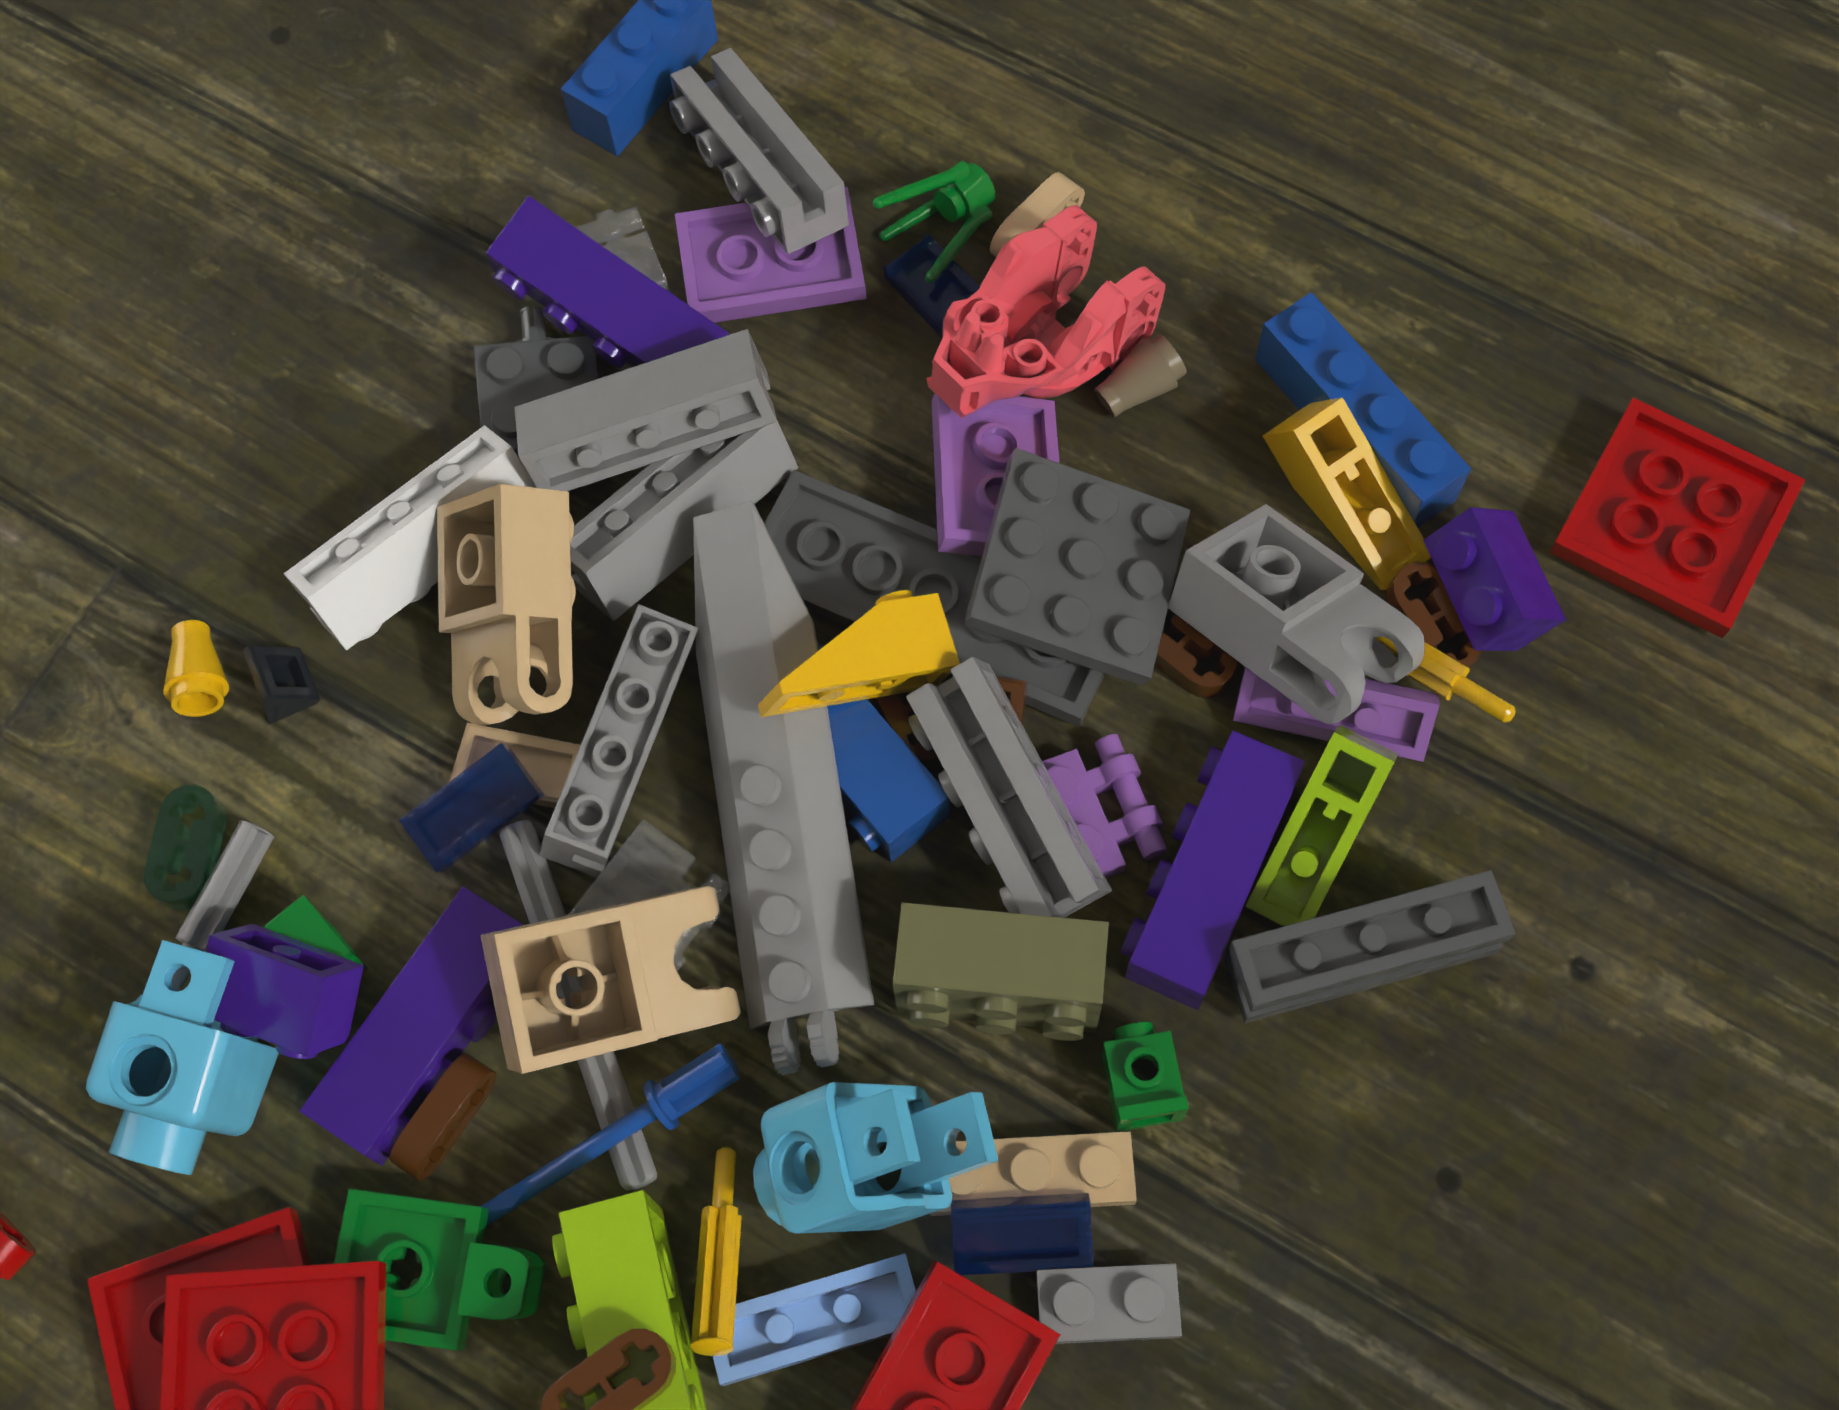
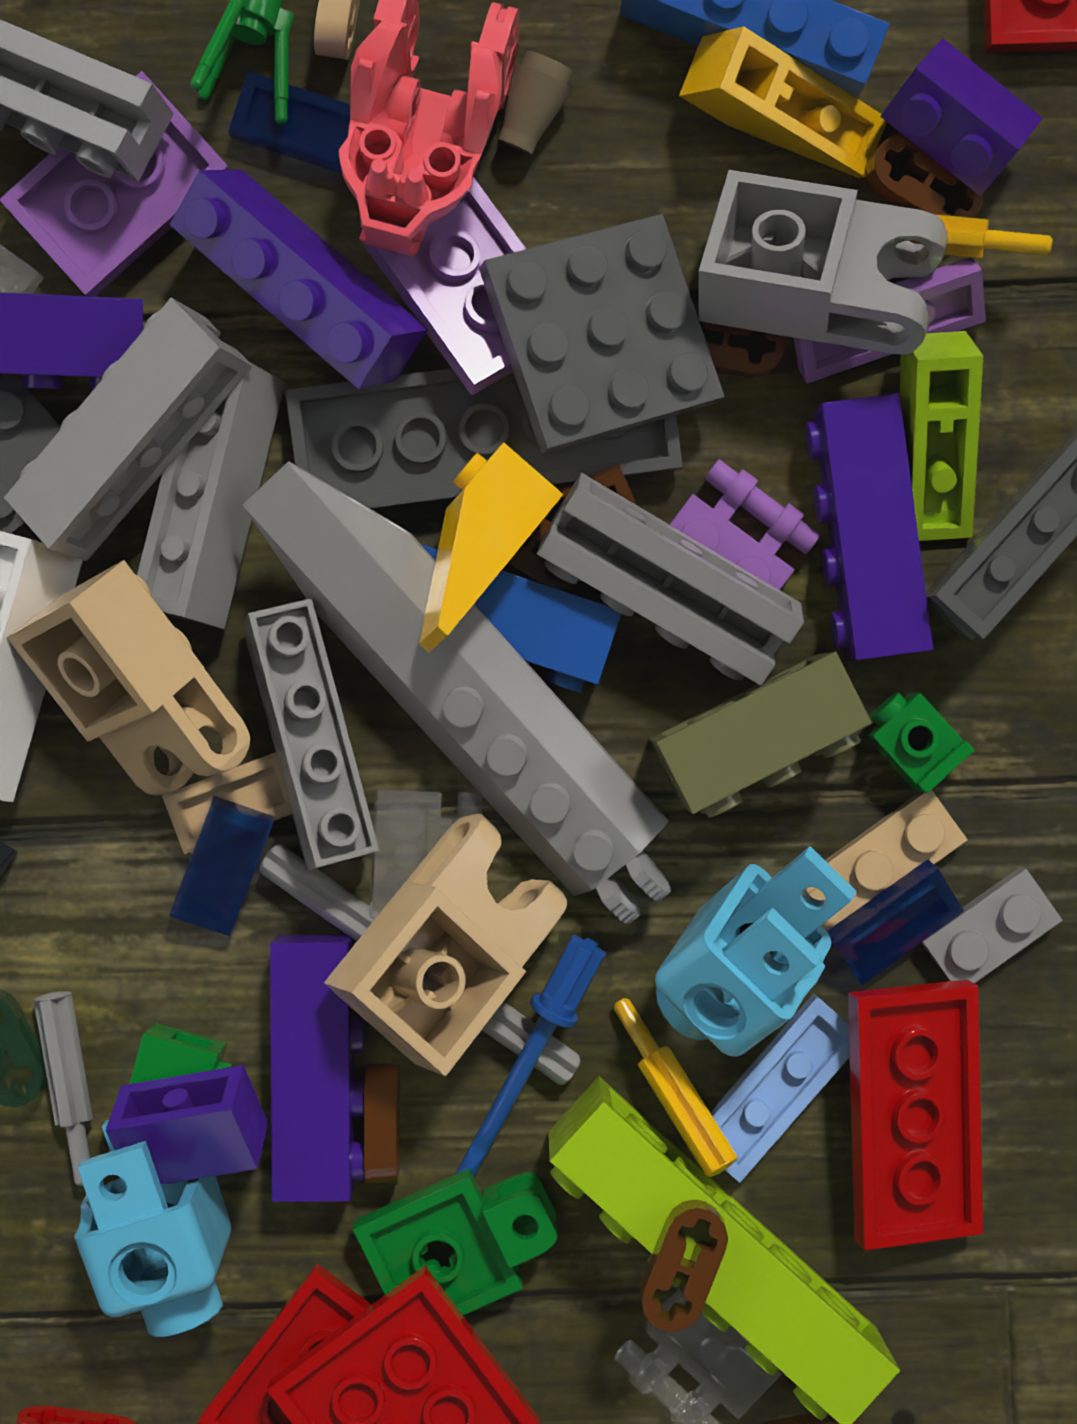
camera: 40 degrees left, 20 degrees up
none -> dark purple brick [169,170,428,389]

